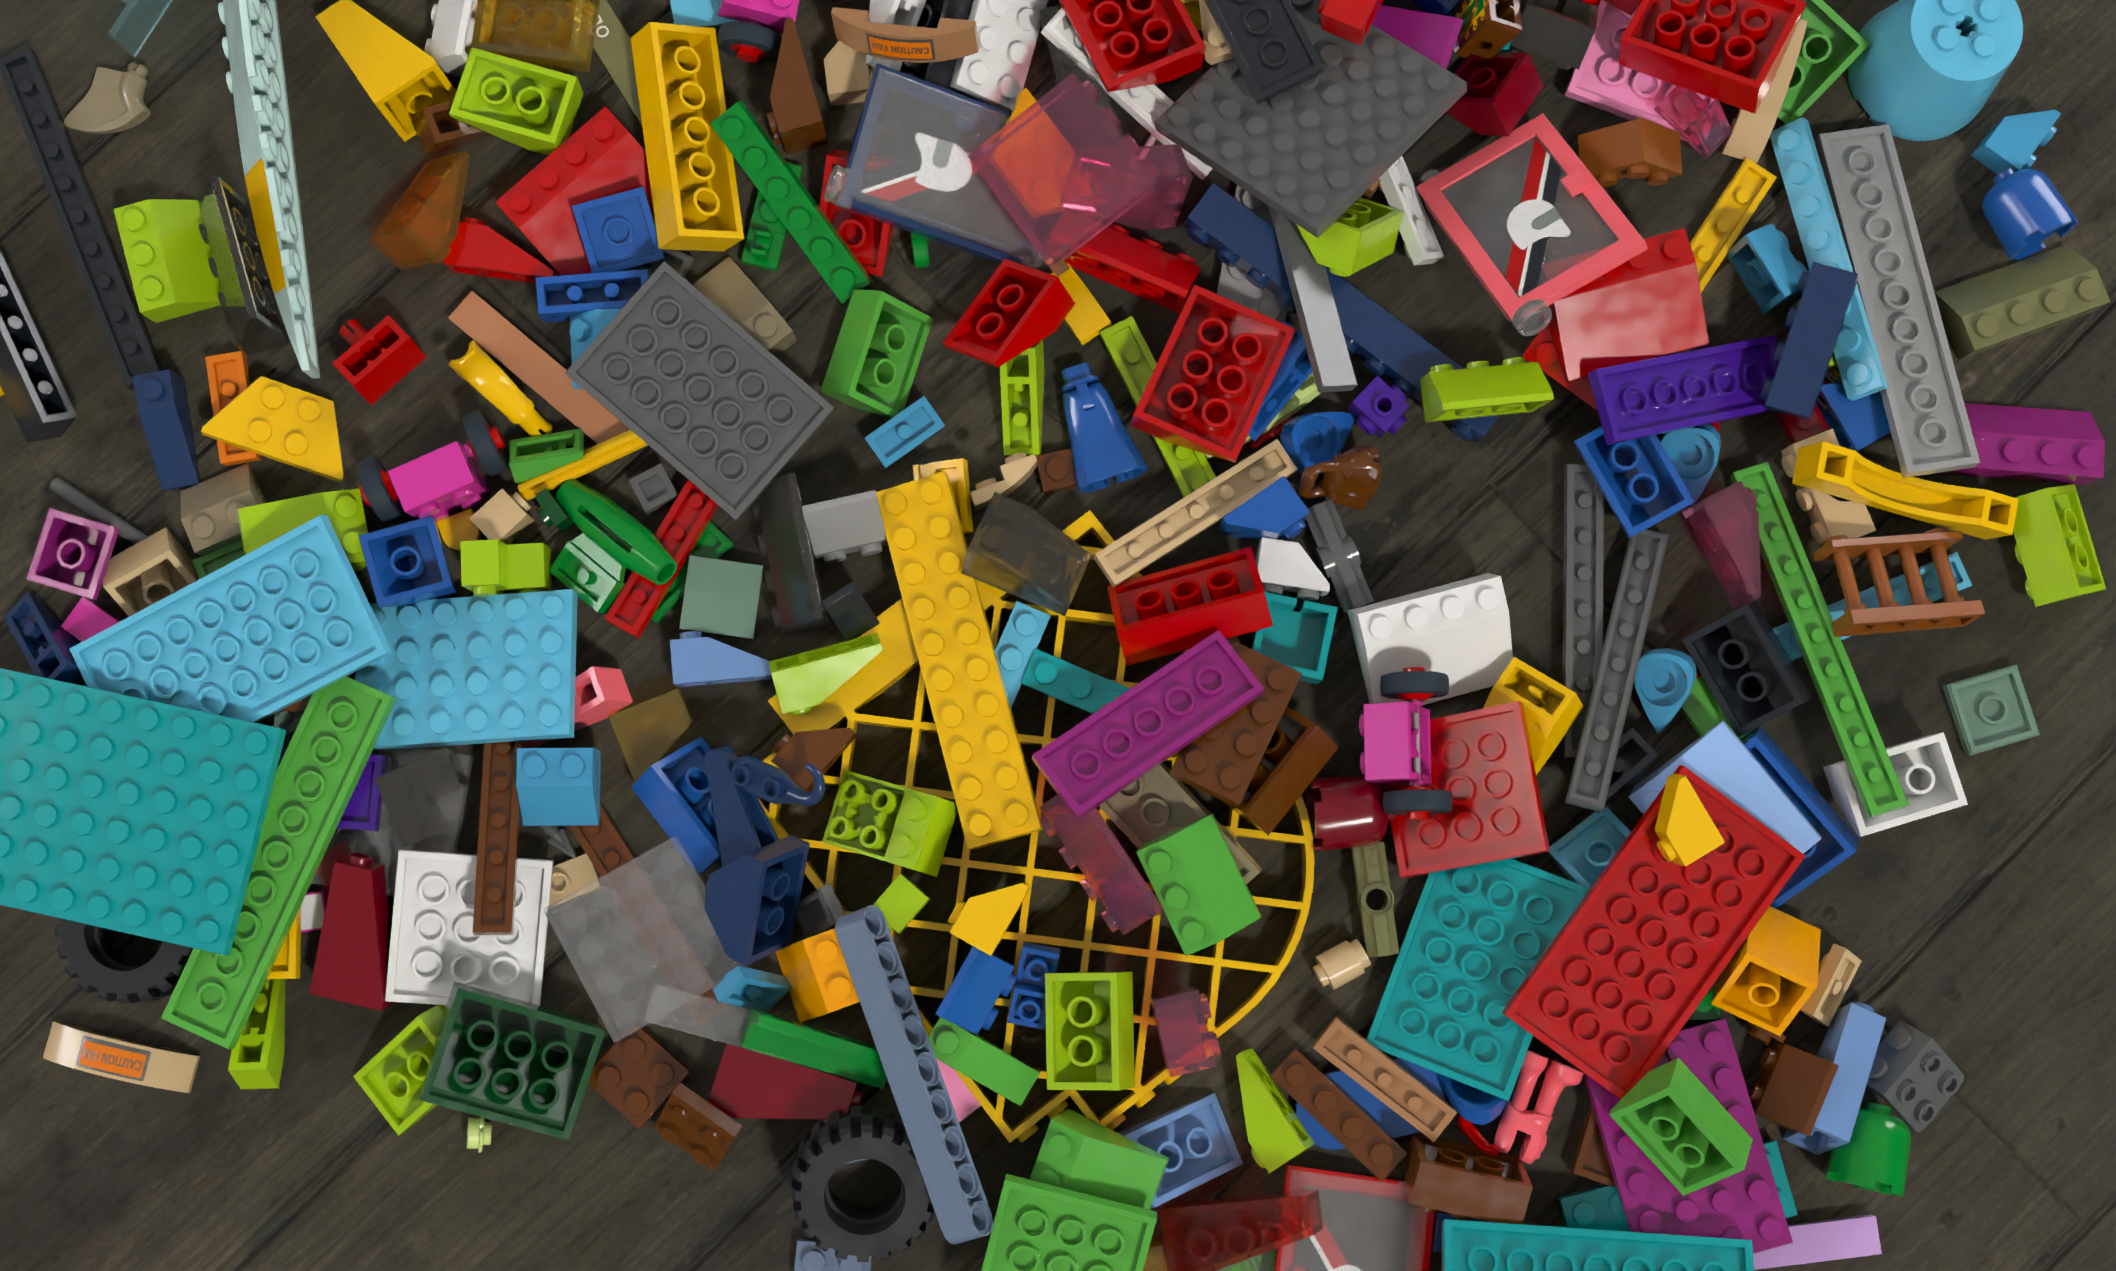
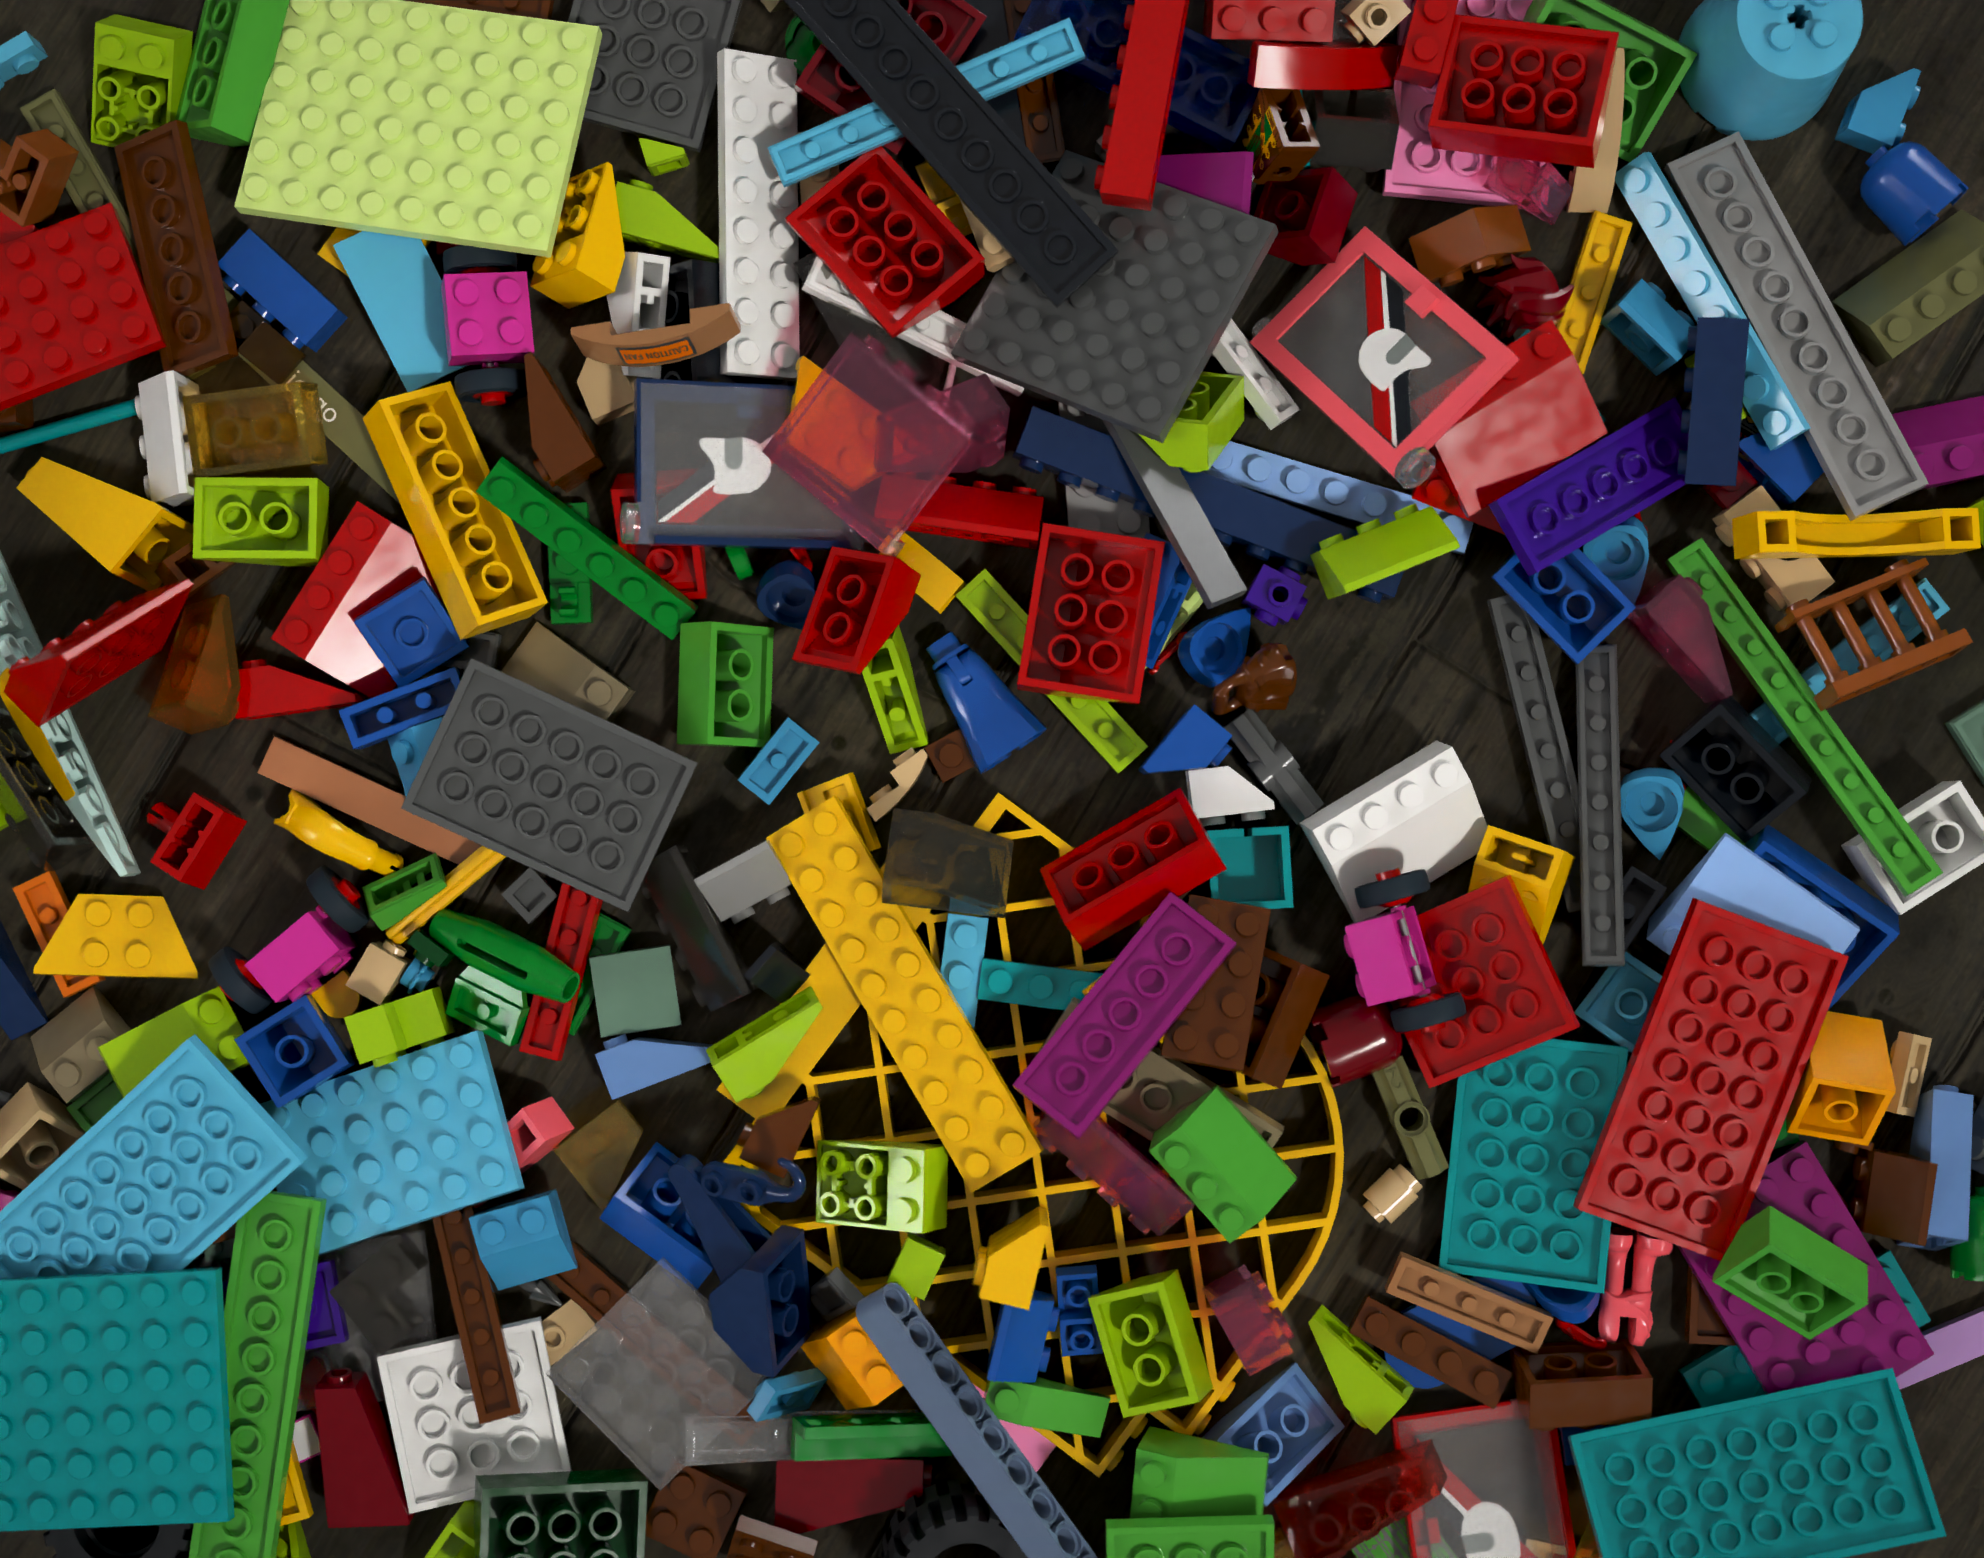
camera: 10 degrees left, 5 degrees up
tan plate [1093,439,1298,588] -> none
yellow slope [1655,774,1725,867] -> none
none -> red slope [3,579,194,727]
none -> dark azure plate [399,958,435,994]
none -> dark blue piece [756,527,819,629]
none -> light blue plate [1203,441,1473,555]
none -> dark red hair [1477,254,1575,339]

